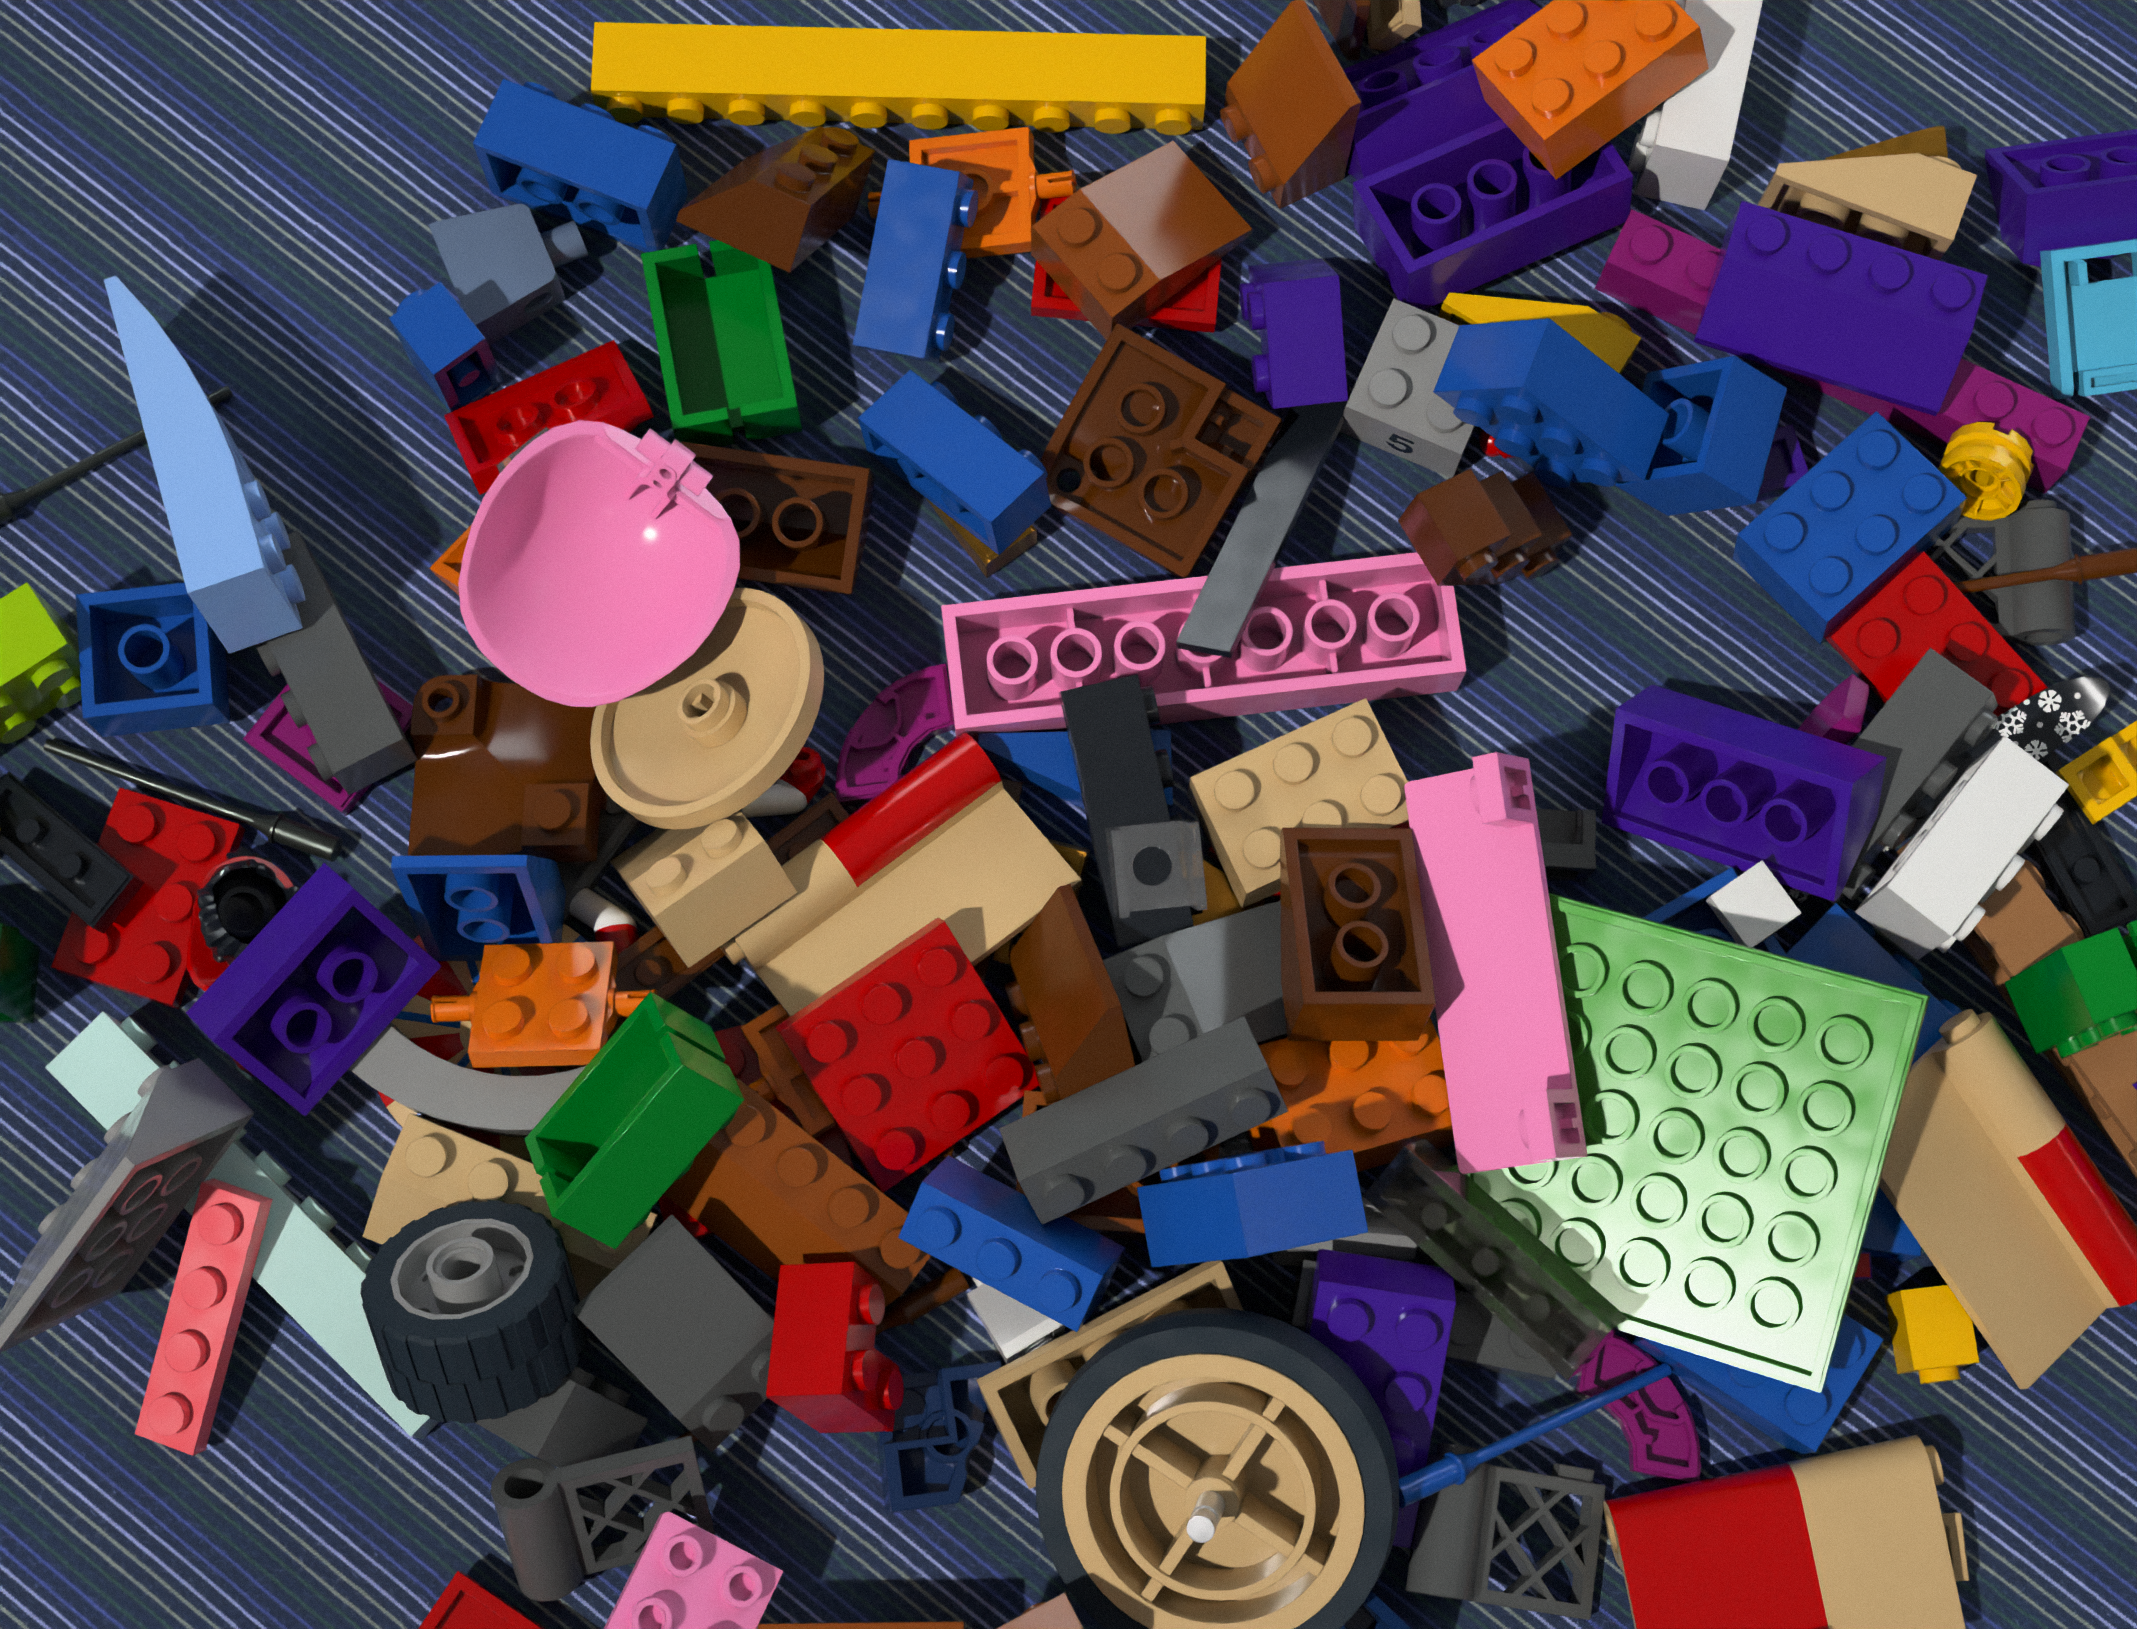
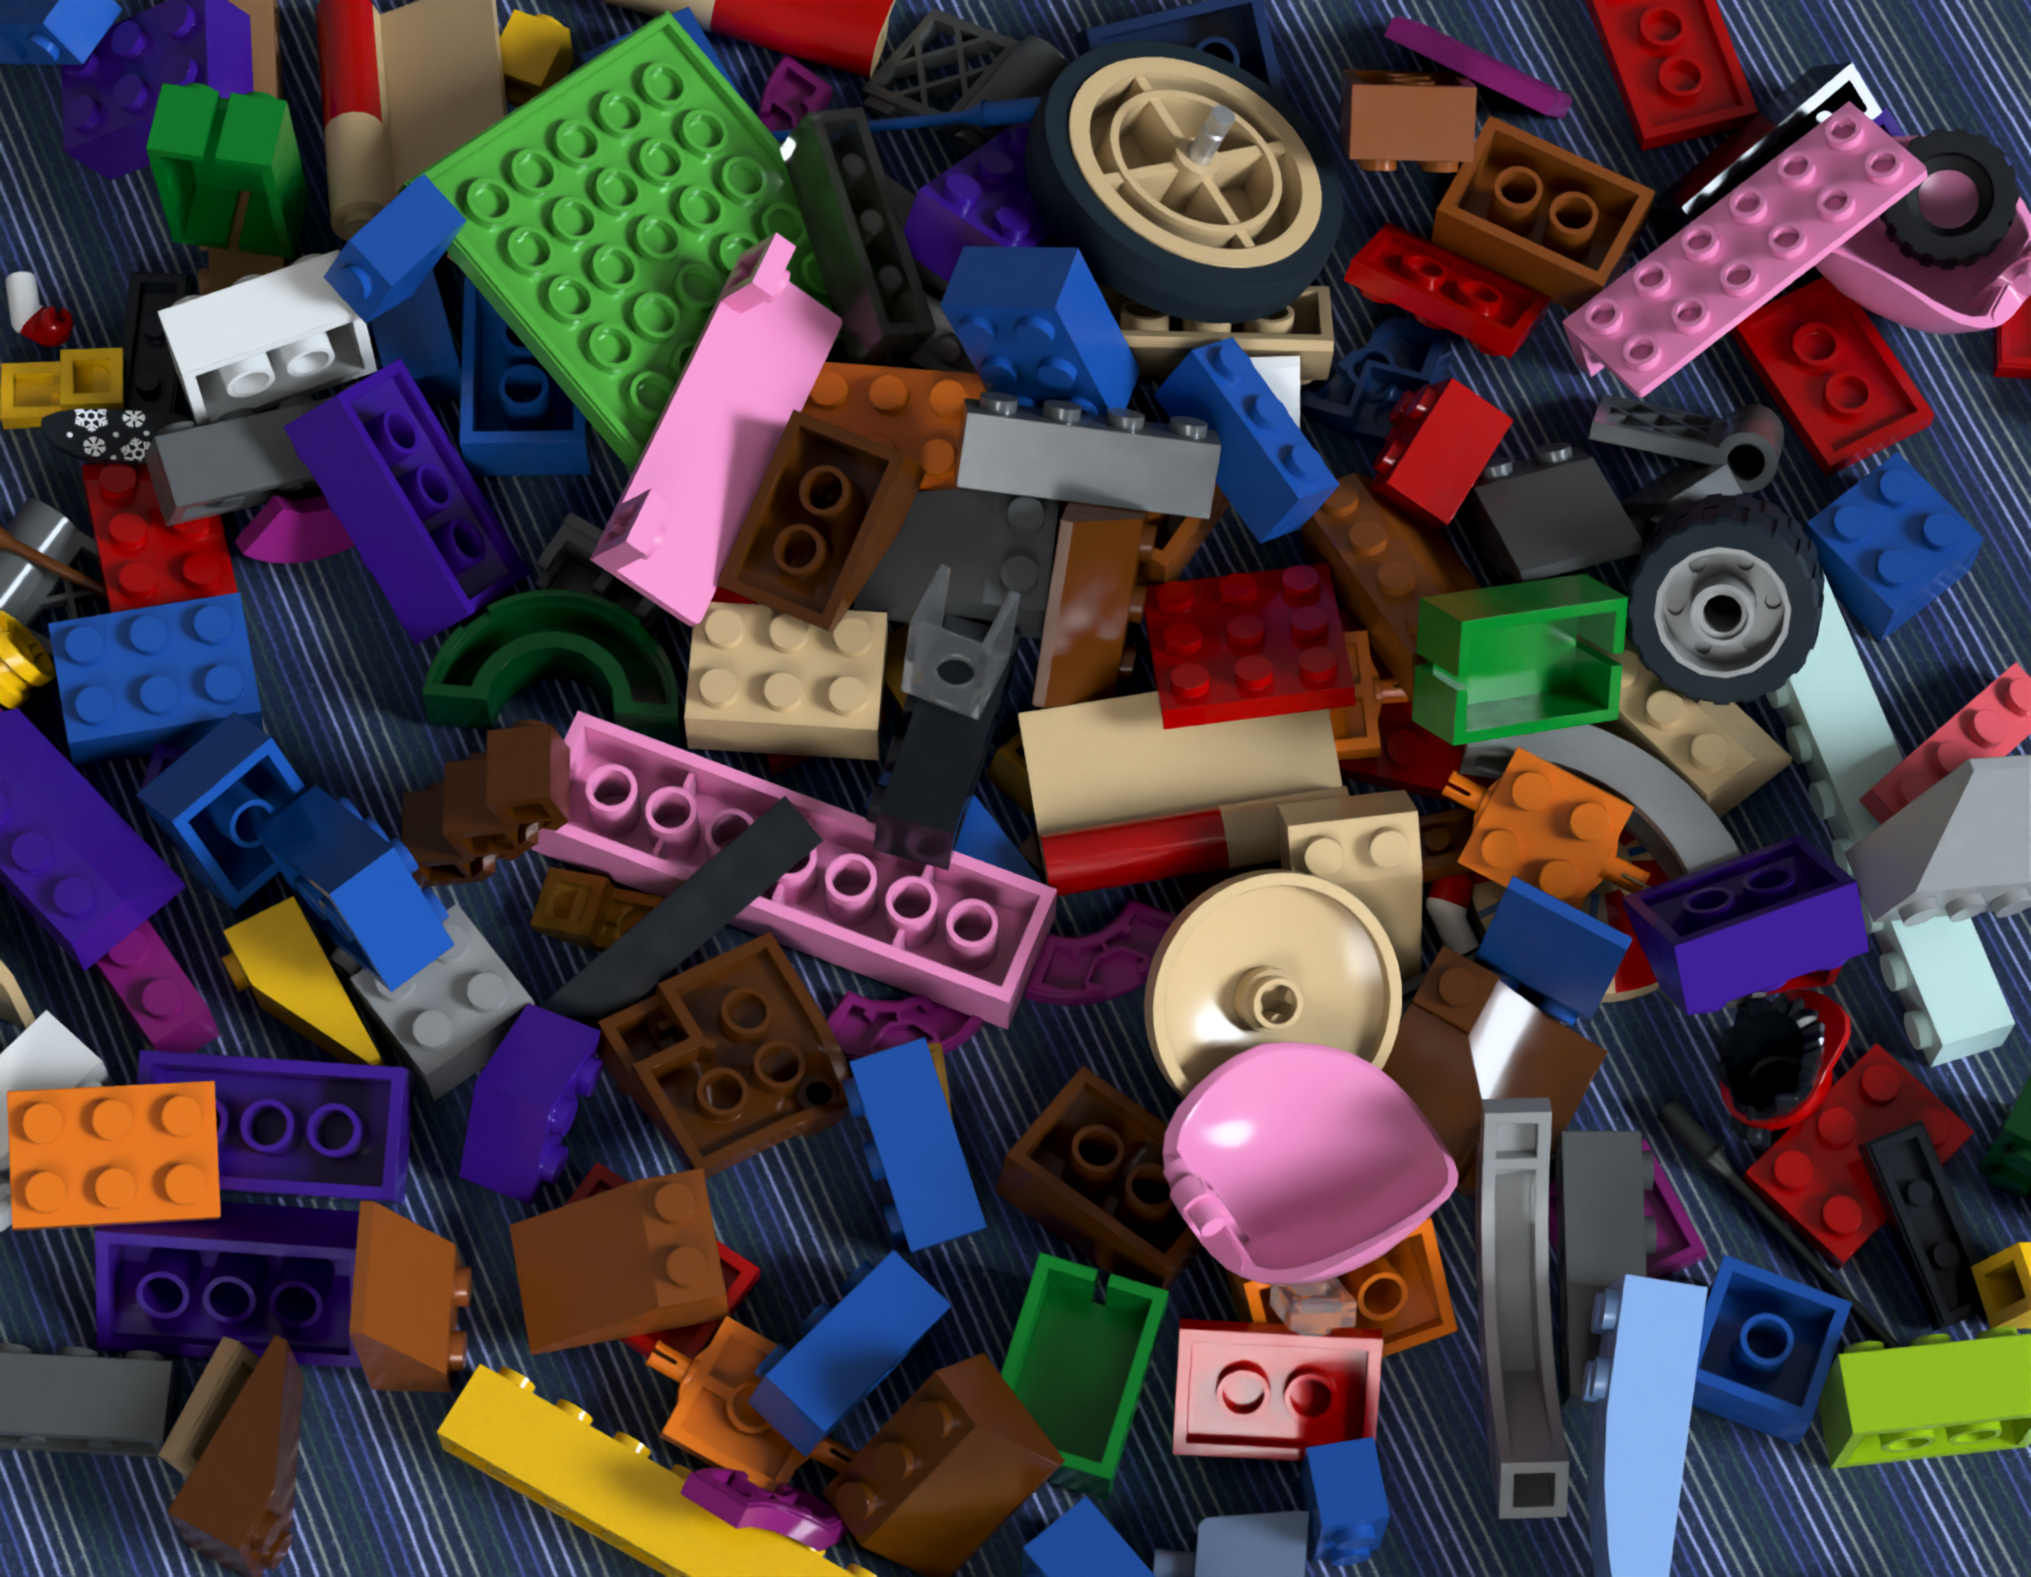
camera: 150 degrees left, 10 degrees down
white tile [1706,860,1801,948] -> none
none -> blue slope [324,174,467,324]
none -> dark green brick [422,589,683,748]
none -> pearl gold slope [530,867,666,953]
none -> magenta tile [680,1468,849,1552]
none -> magenta tile [825,990,986,1064]
none -> red plate [1343,222,1552,358]
none -> light grey arch [1475,1097,1570,1519]
none -> blue brick [1803,452,1984,642]

